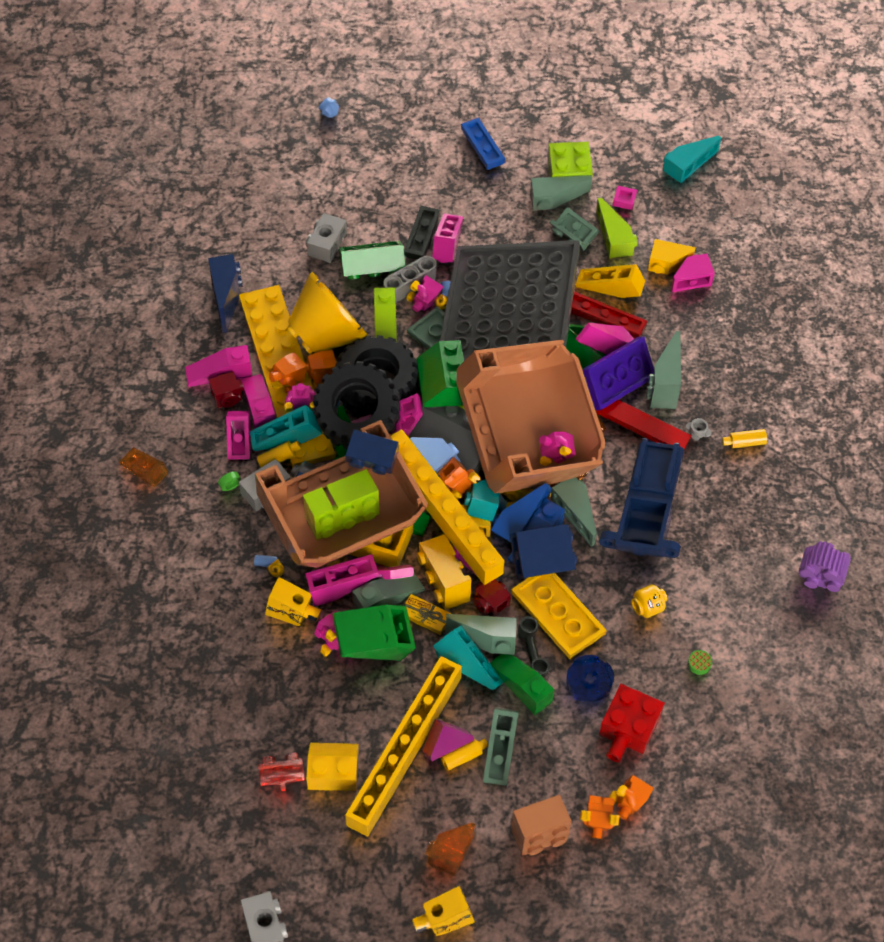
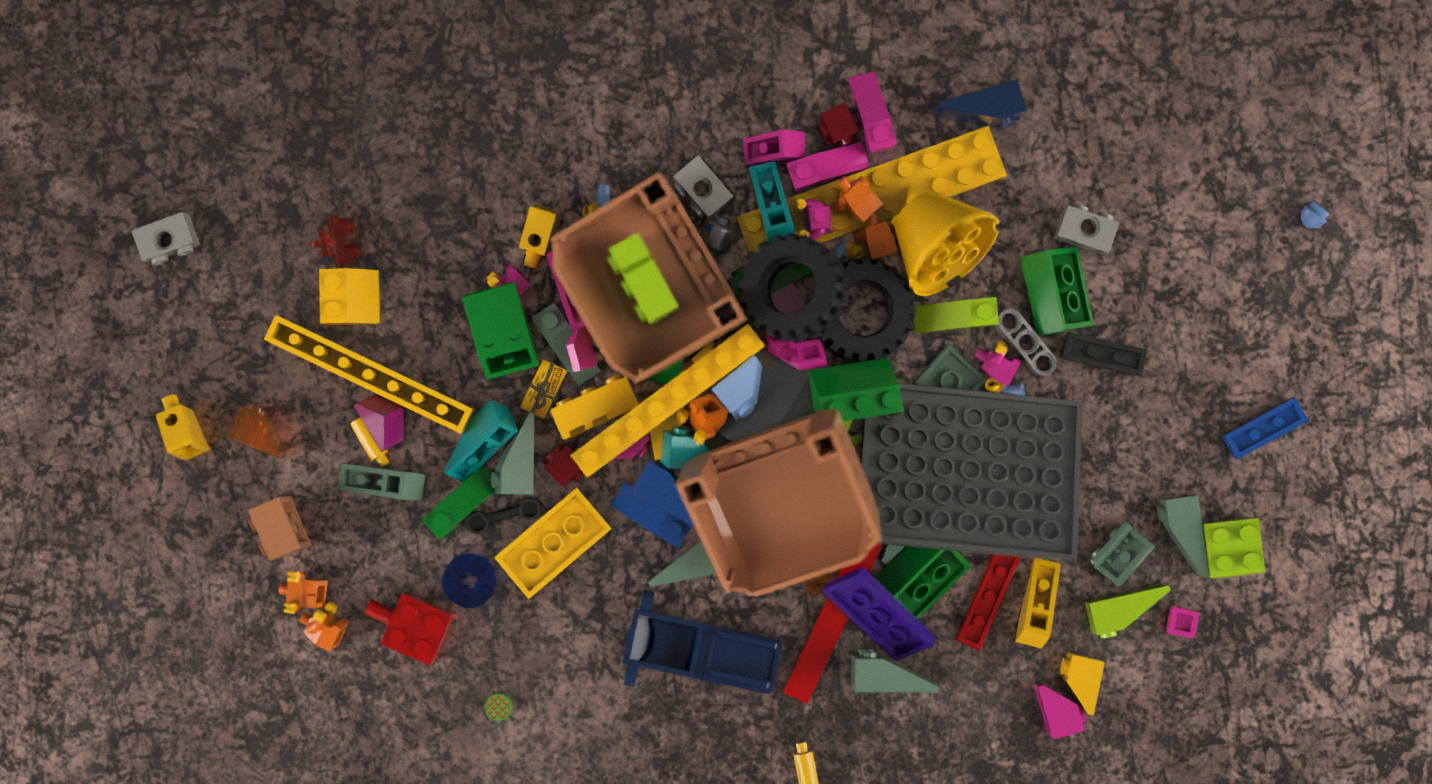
camera: 90 degrees right, 30 degrees up
clear orange slope [119,447,168,487] -> none
bright green tile [218,471,241,491] -> none
yellow cylinder [257,441,301,468] -> none
dark blue brick [346,430,399,475] -> none
dark pink slope [432,214,464,263] -> none
dark blue panel [510,524,577,579] -> none
dark pink piece [539,432,576,466] -> none
dark pink slope [576,323,634,355] -> none
yellow head [631,584,668,618] -> none
teal slope [663,135,722,183] -> none
light grey plate [686,418,711,441] -> none

